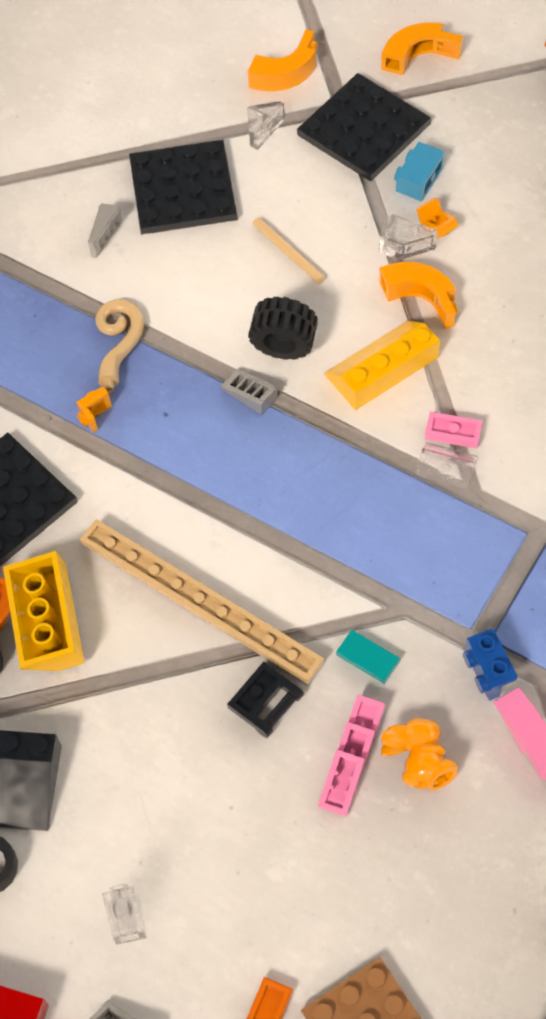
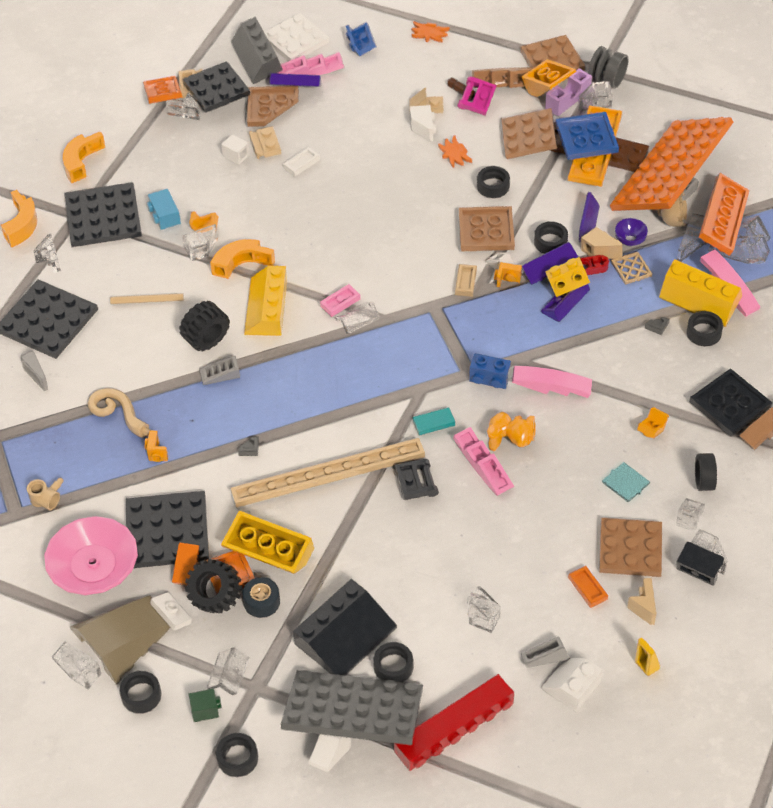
camera: 55 degrees left, 10 degrees down
none -> dark grey tile [238,436,259,456]
none -> clear light blue piece [602,462,650,502]

